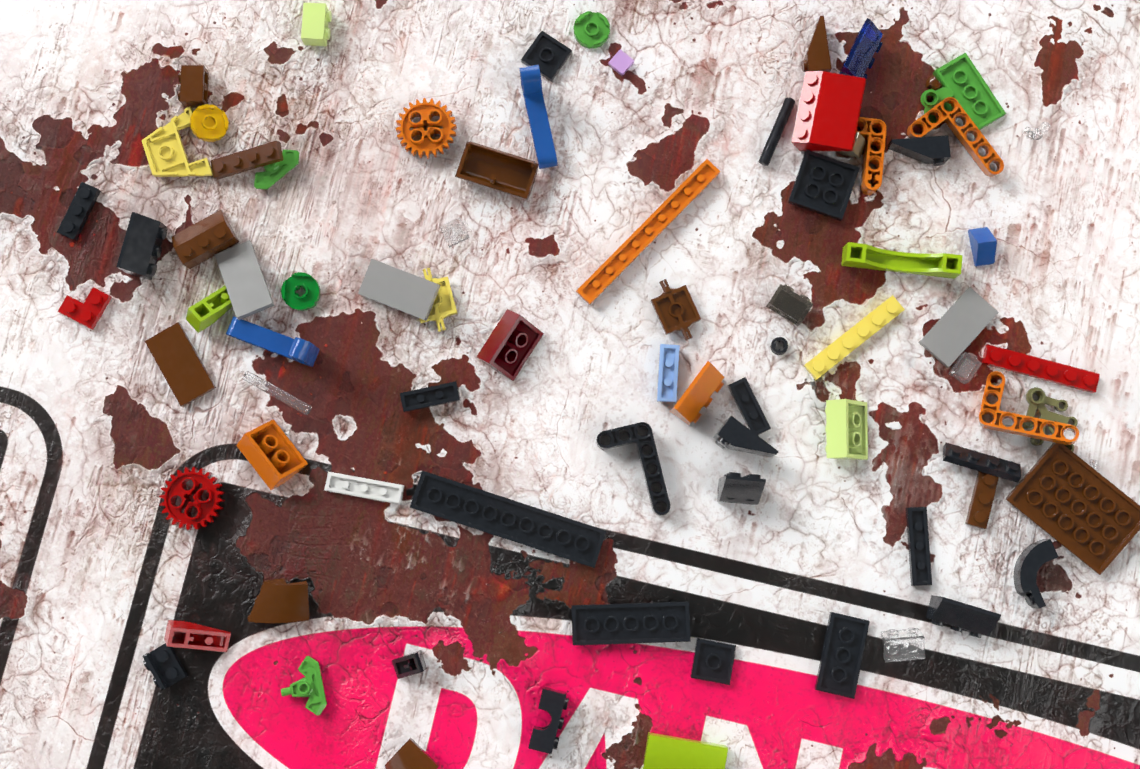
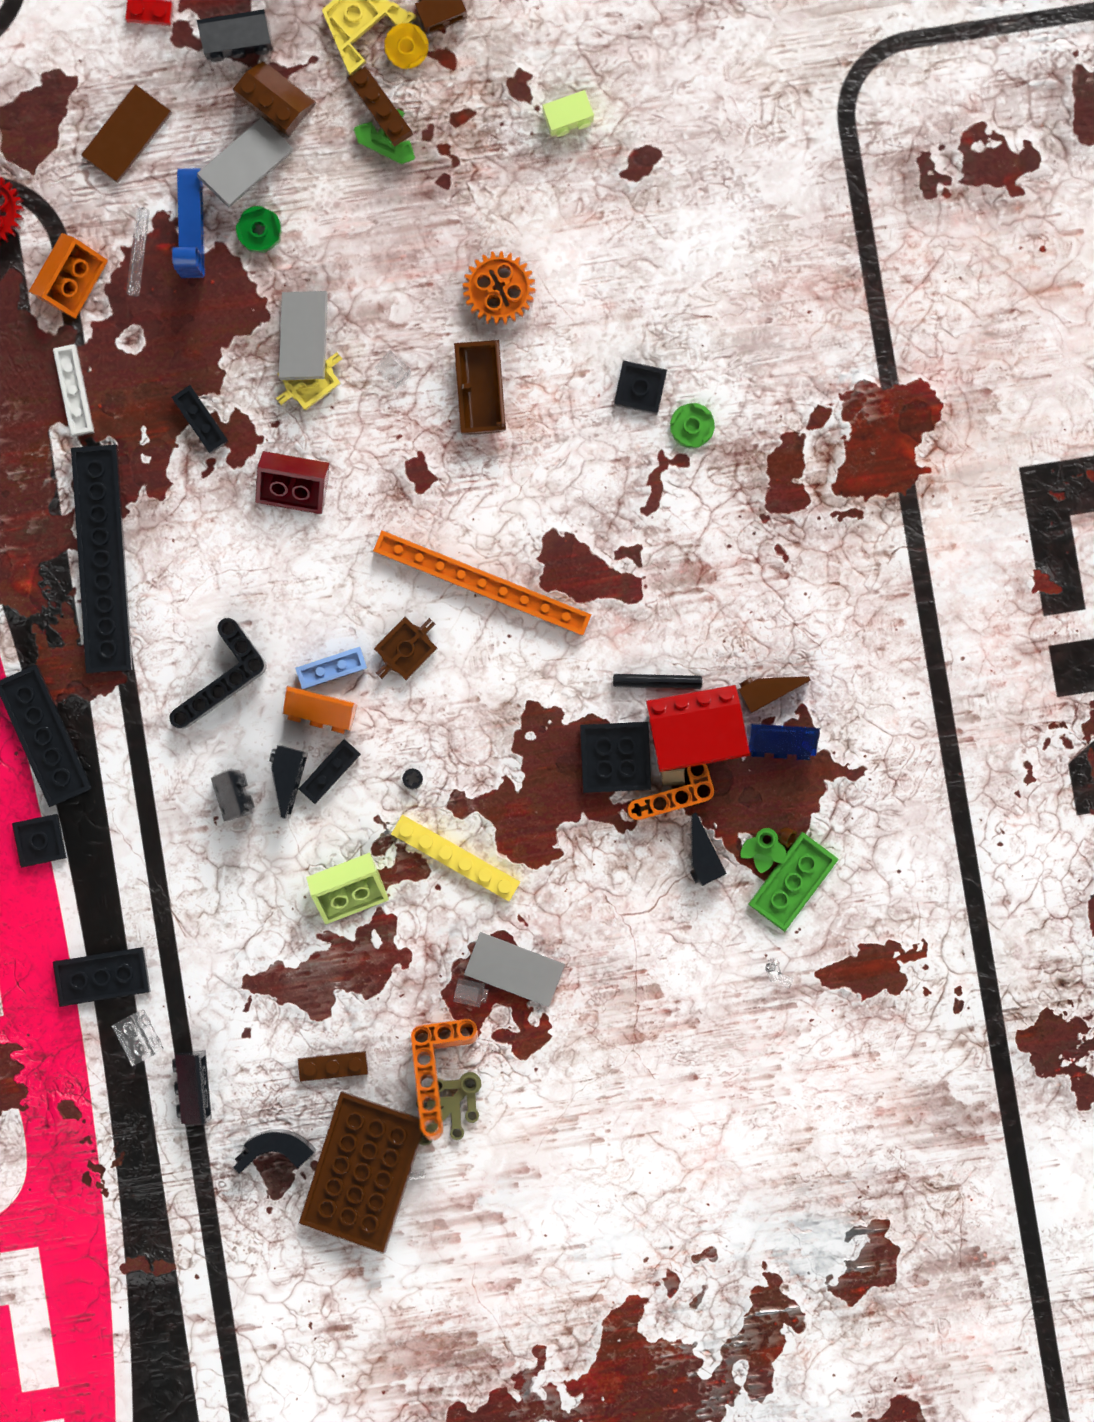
camera: 65 degrees right, 5 degrees up
lime slope [186,286,233,333] -> none
blue beam [519,64,558,169] -> none
lavender tile [608,49,634,76] -> none
clear smoke brick [766,284,813,326] -> none
lime arch [841,242,963,279] -> none
black tile [906,507,932,586] -> none
orange beam [907,97,1004,177] -> none
black plate [943,443,1021,483] -> none
blue slope [968,227,997,267] -> none
red plate [981,344,1100,393] -> none

